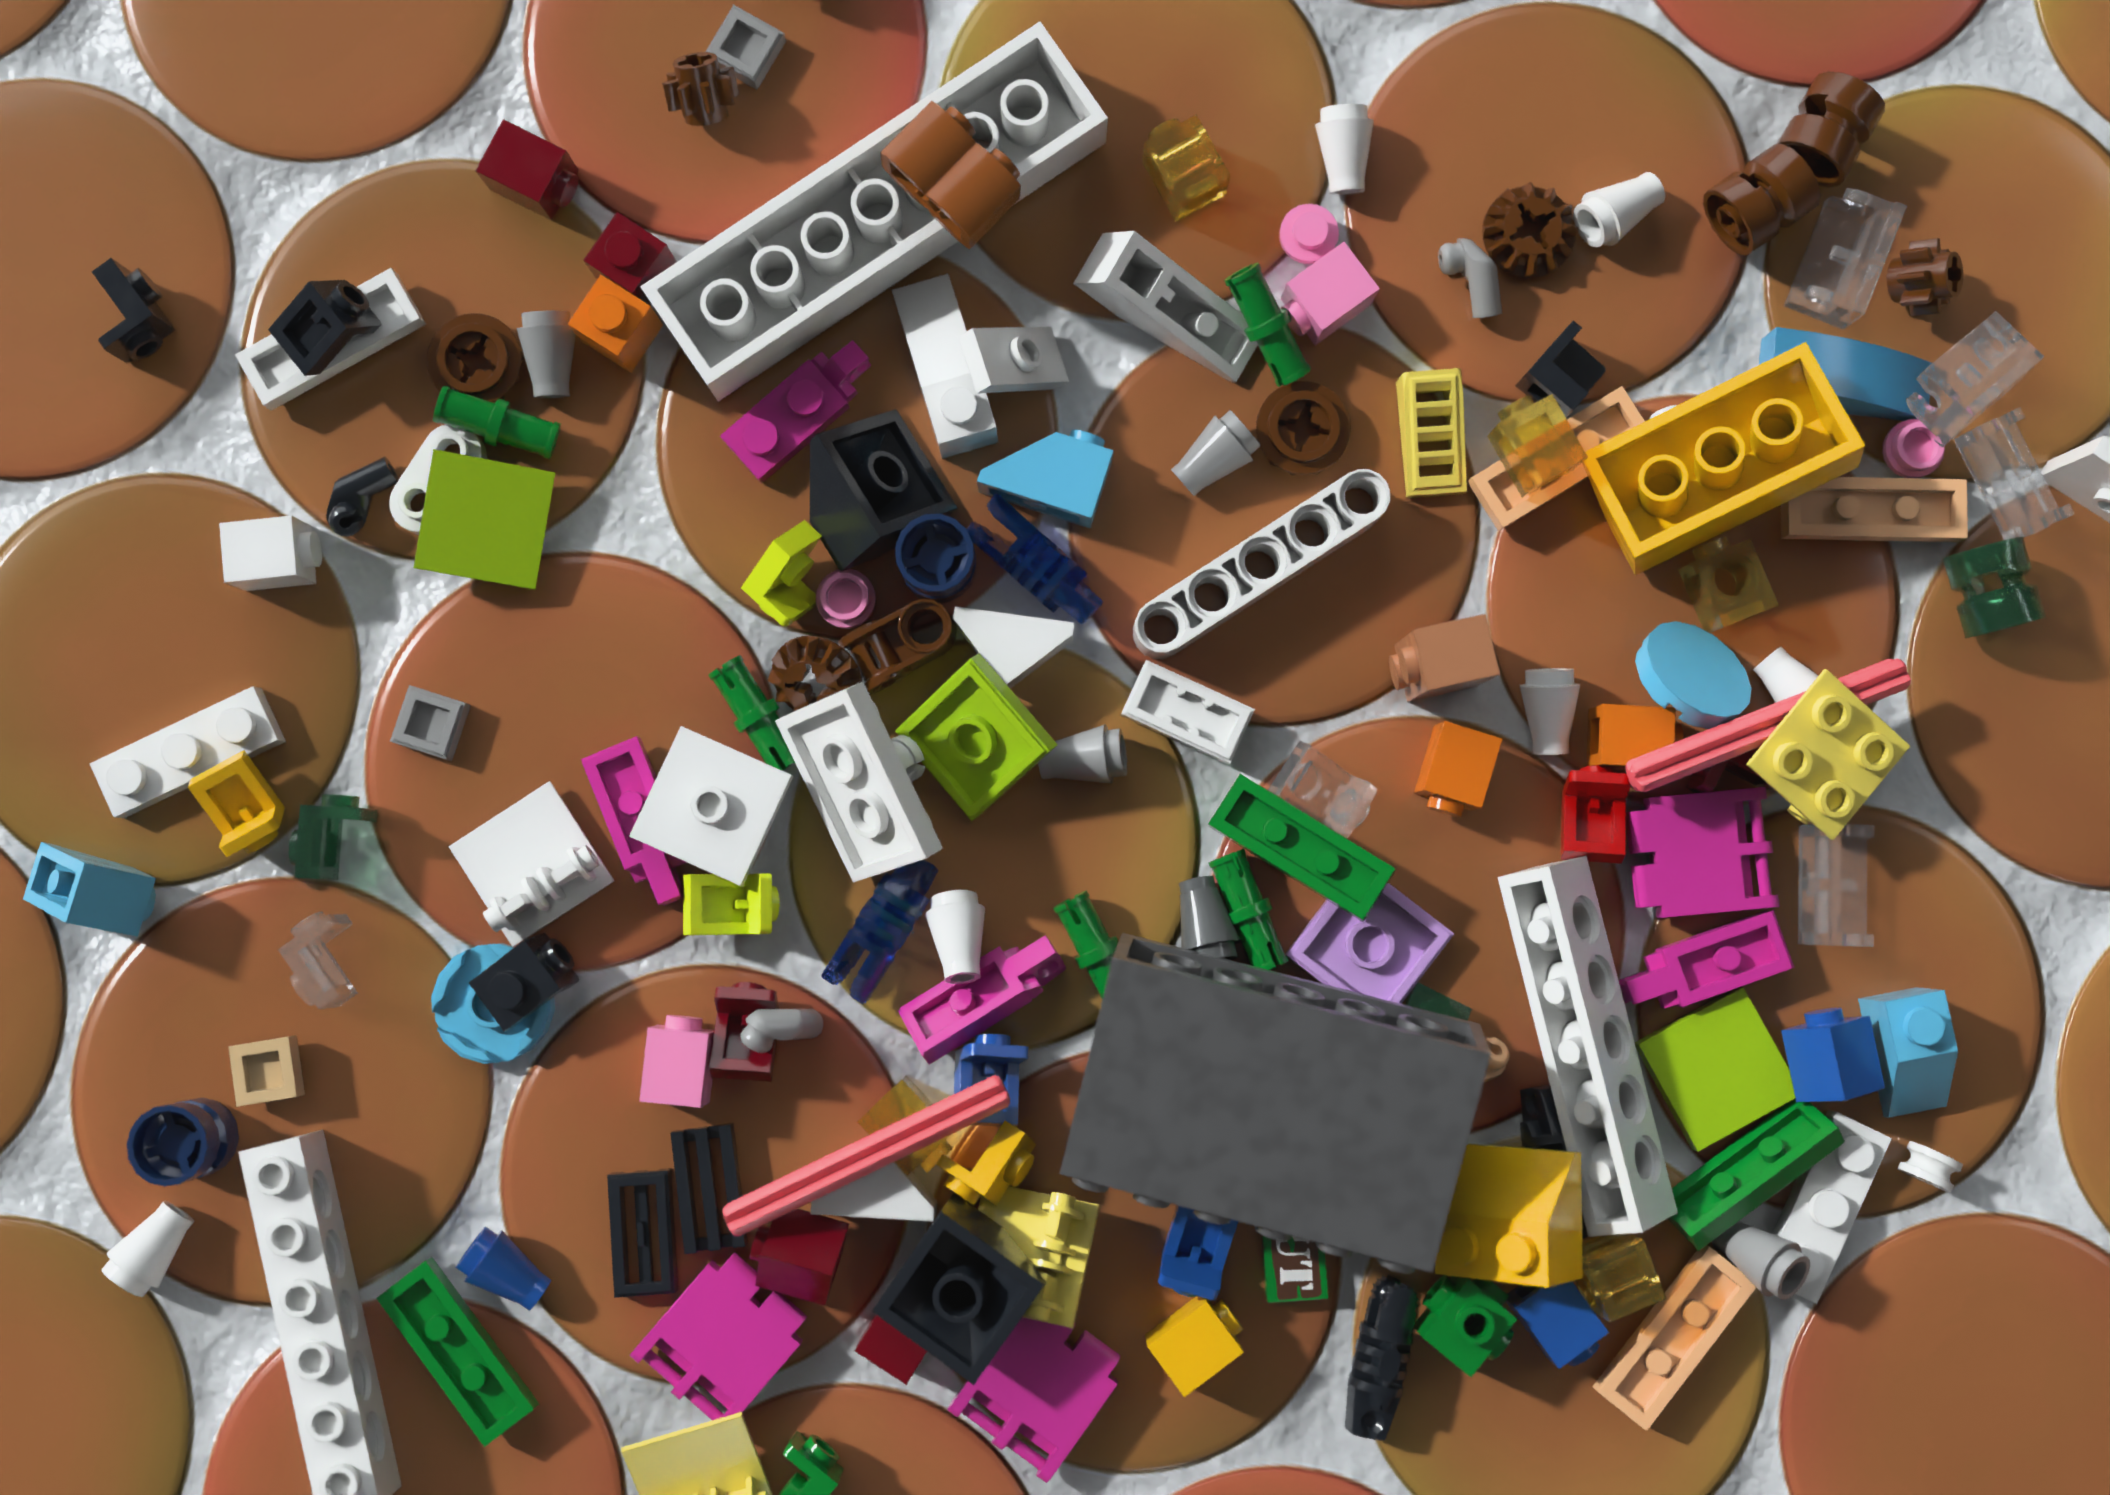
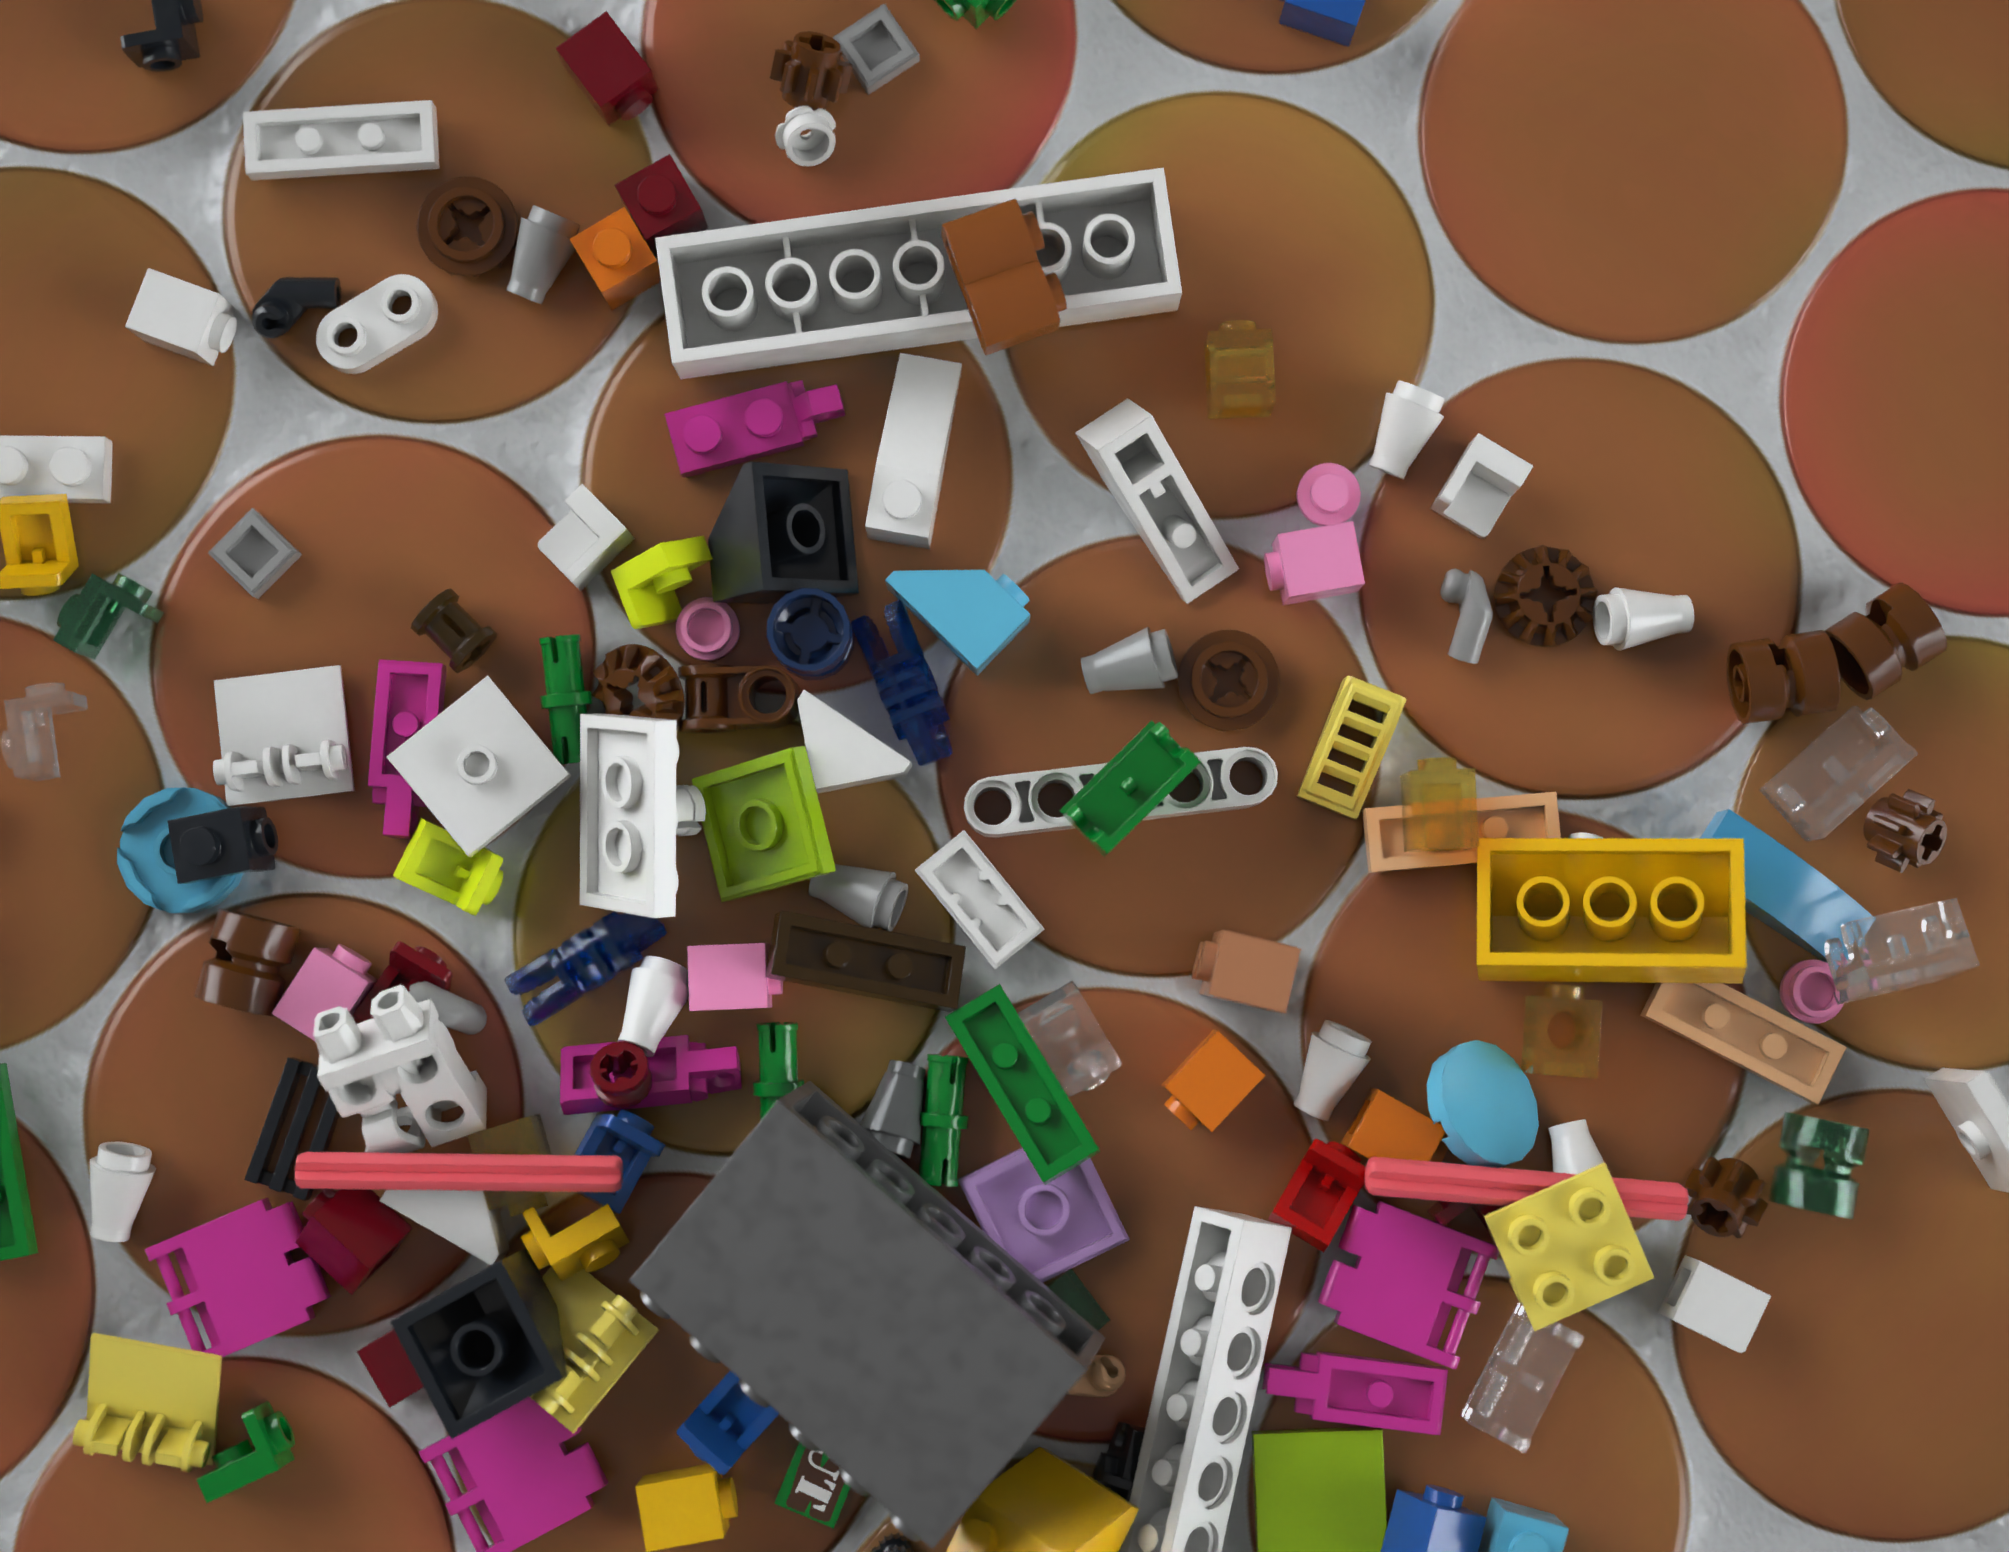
camera: 25 degrees right, 0 degrees up
black bracket [268,280,381,376] -> none
lime tile [413,449,555,590] -> none
green pin [433,386,561,460] -> none
blue cone [455,1226,552,1311] -> none
black tile [607,1168,679,1298] -> none
white plate [958,327,1069,393] -> none
green pin [1224,262,1311,387] -> none
black panel [1515,320,1606,424] -> none
clear hinge [1954,407,2075,544] -> none
none -> white cone [90,1142,156,1242]
none -> reddish brown wheel [194,908,301,1017]
none -> white hips [313,985,487,1153]
none -> dark brown bush [411,588,497,674]
none -> white panel [538,484,635,591]
none -> dark red bush [590,1042,652,1109]
none -> bright pink brick [687,943,783,1011]
none -> dark brown plate [765,910,966,1012]
none -> white plate [775,106,836,167]
none -> green hinge [1059,720,1201,857]
none -> white panel [1430,433,1533,538]
none -> white panel [1658,1255,1771,1353]
none -> reddish brown gear [1683,1156,1768,1238]

